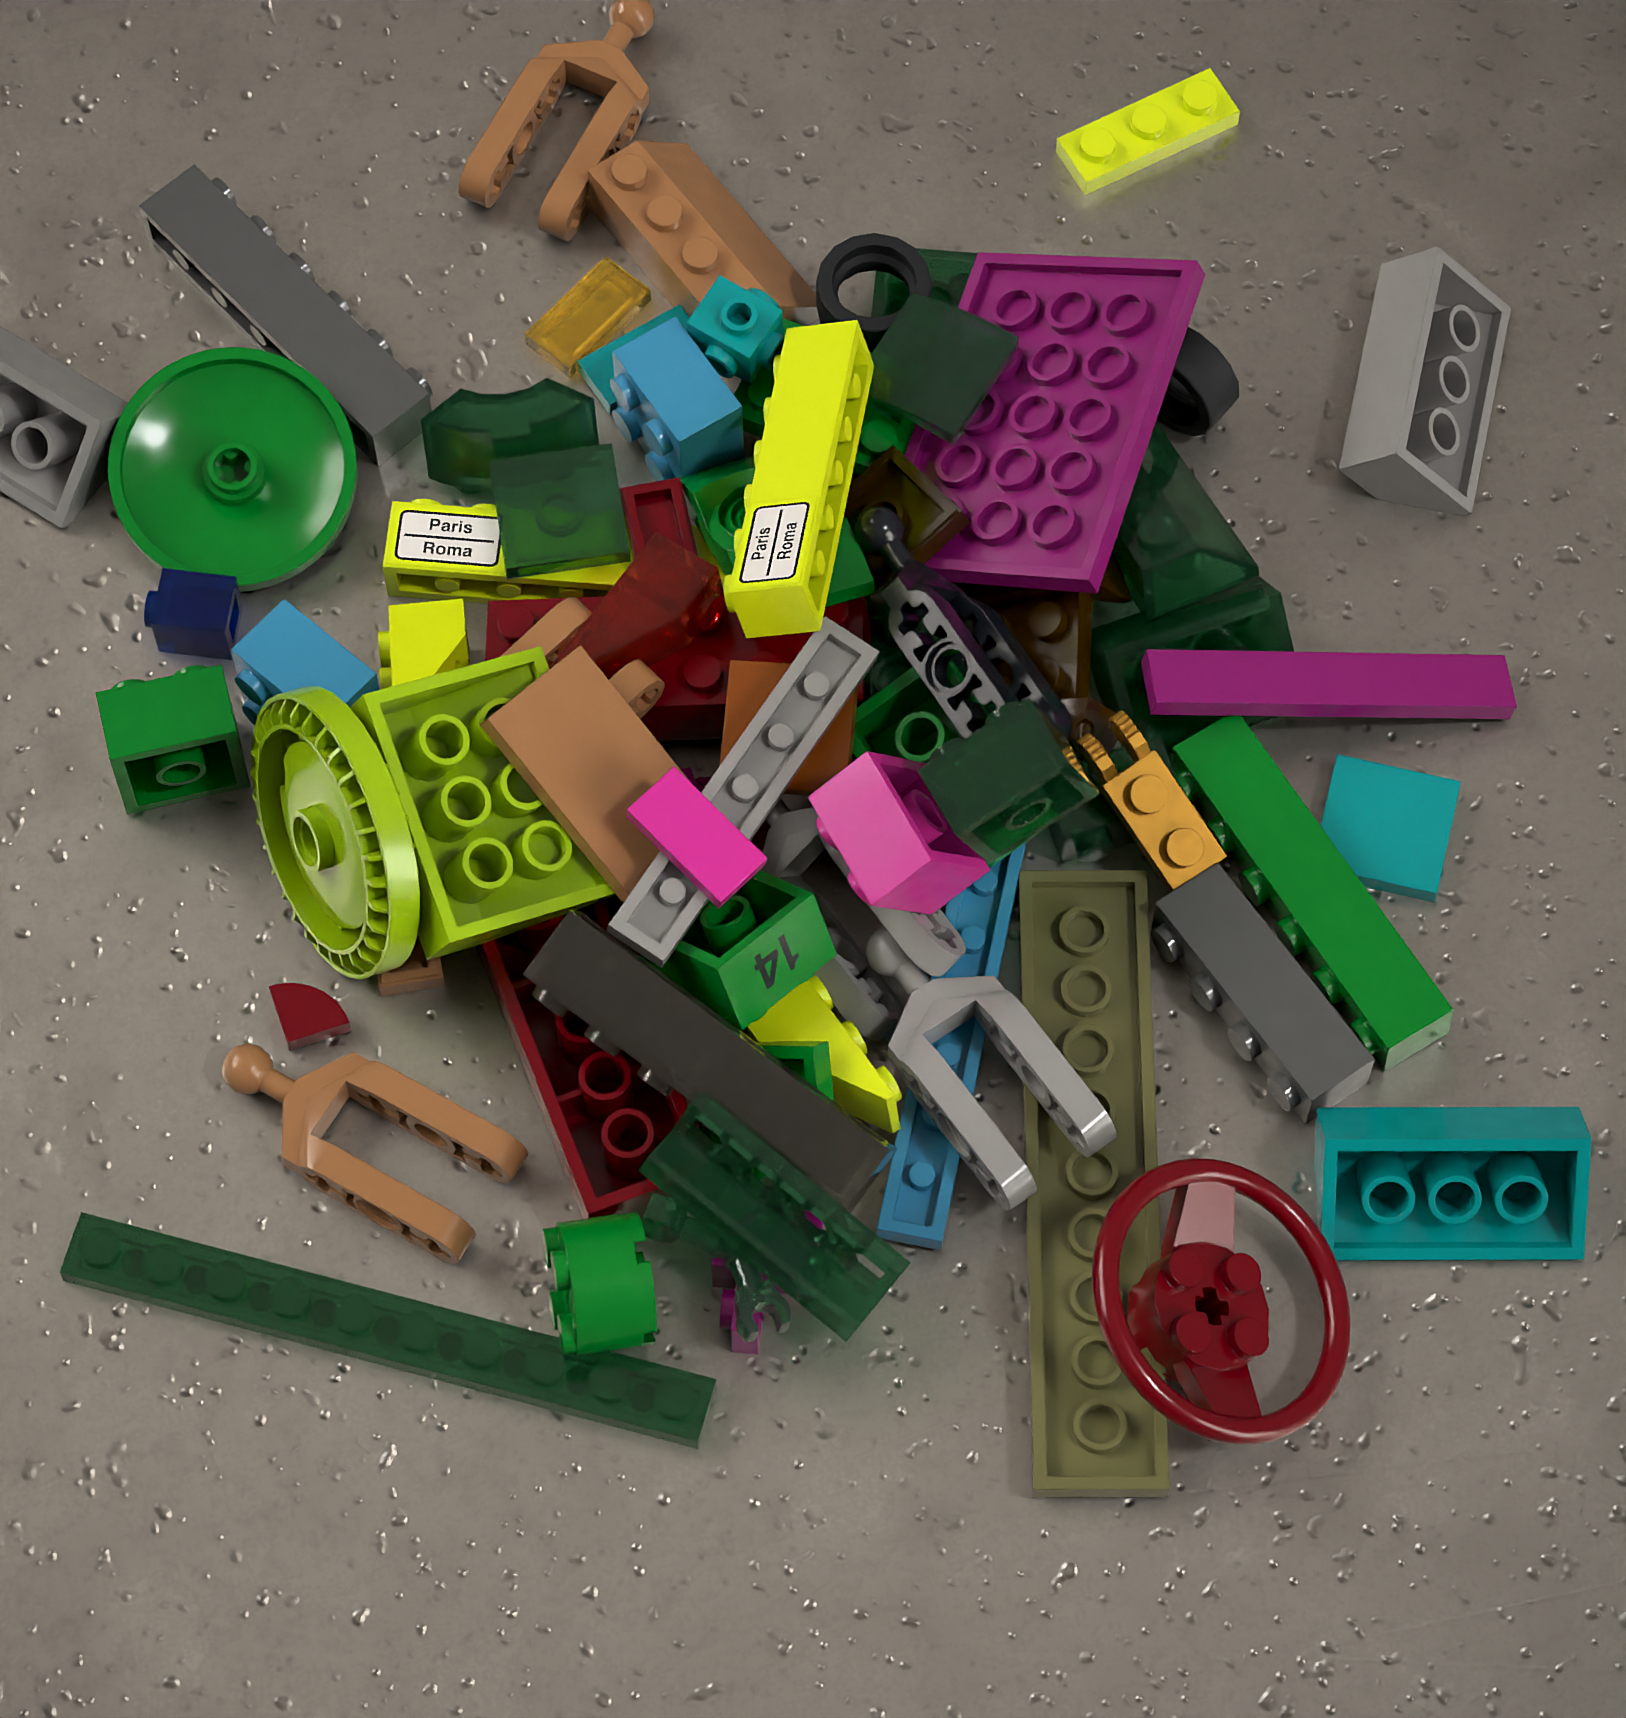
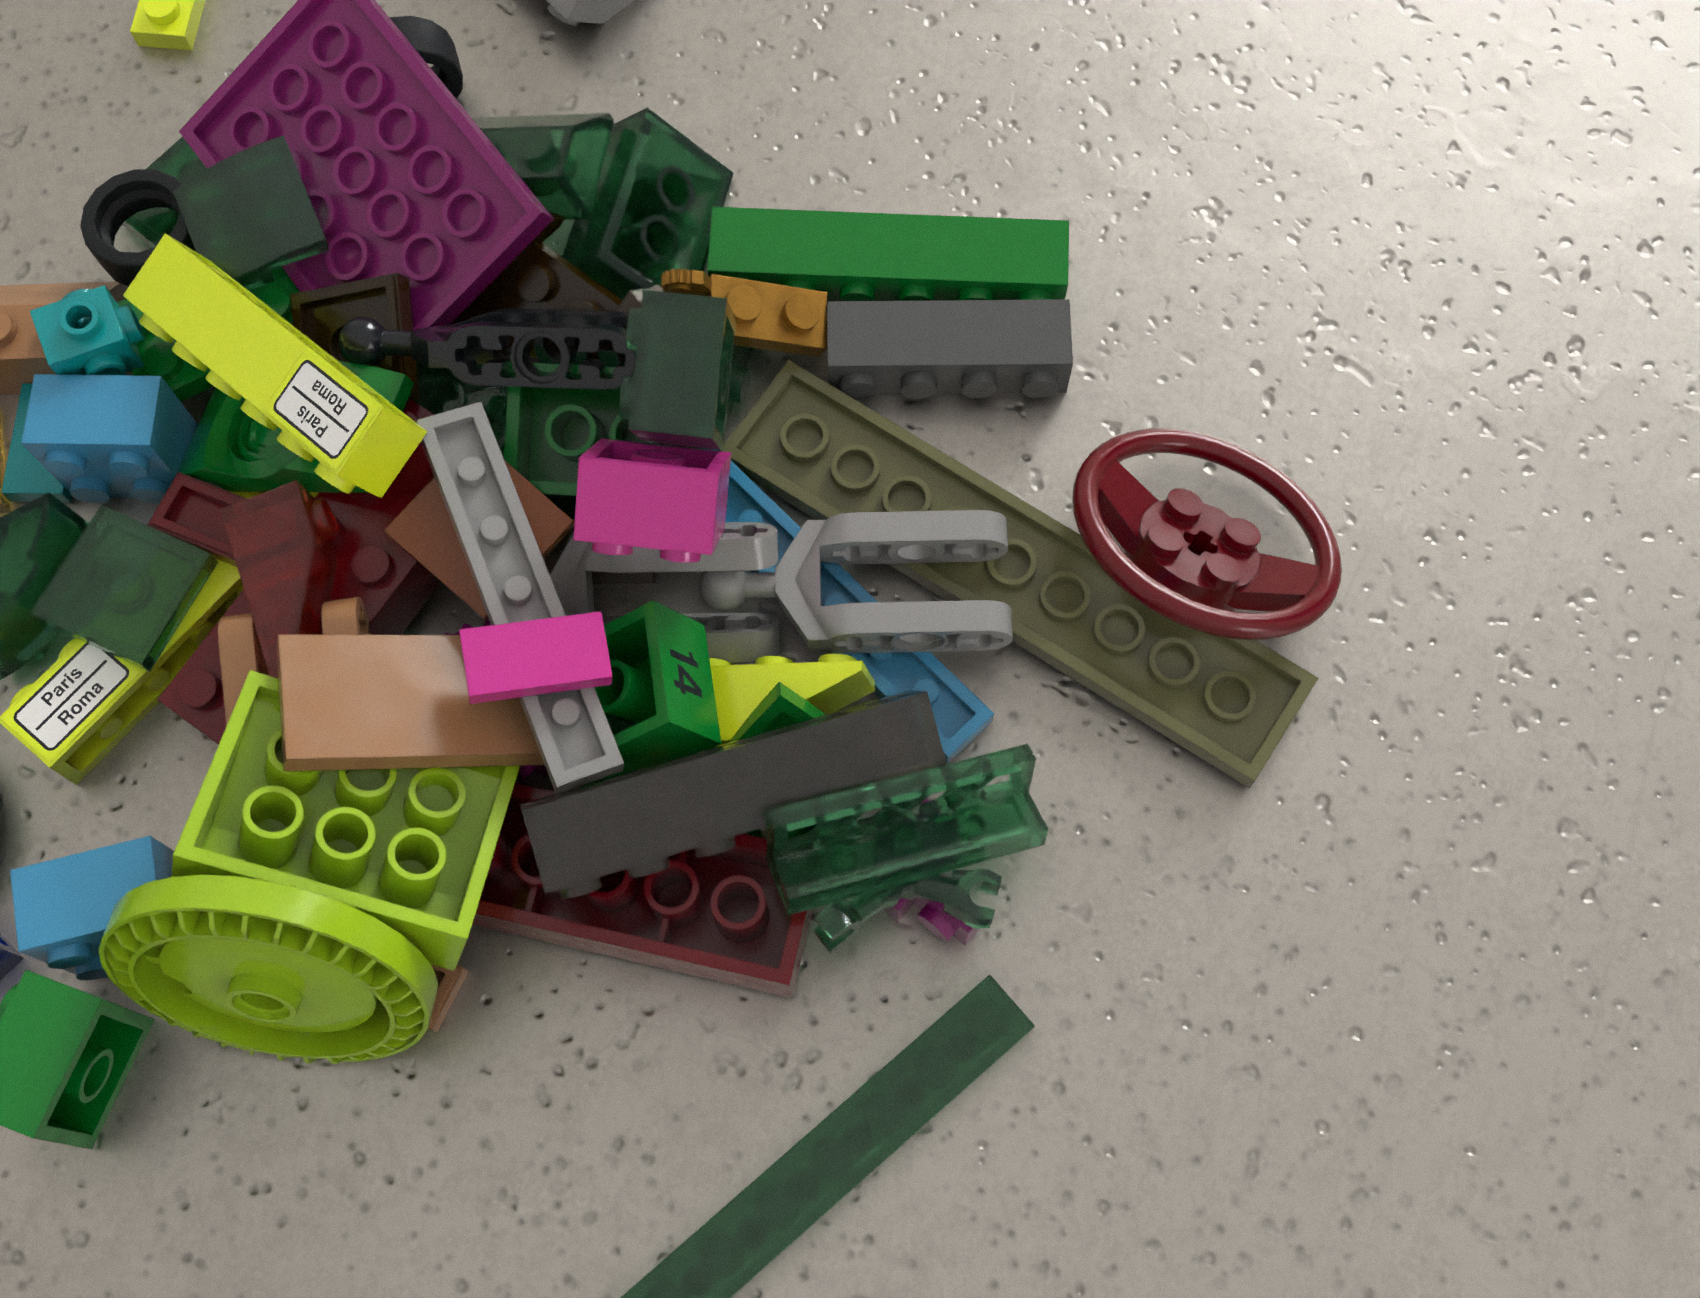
camera: 55 degrees left, 5 degrees up
medium nougat piece [222,1043,529,1264] -> none
dark red tile [268,983,351,1051] -> none
neon yellow slope [378,598,470,689] -> none
green brick [542,1211,657,1356] -> none
magenta tile [1141,649,1517,719] -> none
teal slope [1314,1107,1592,1260] -> none
teal tile [1321,754,1461,903] -> none

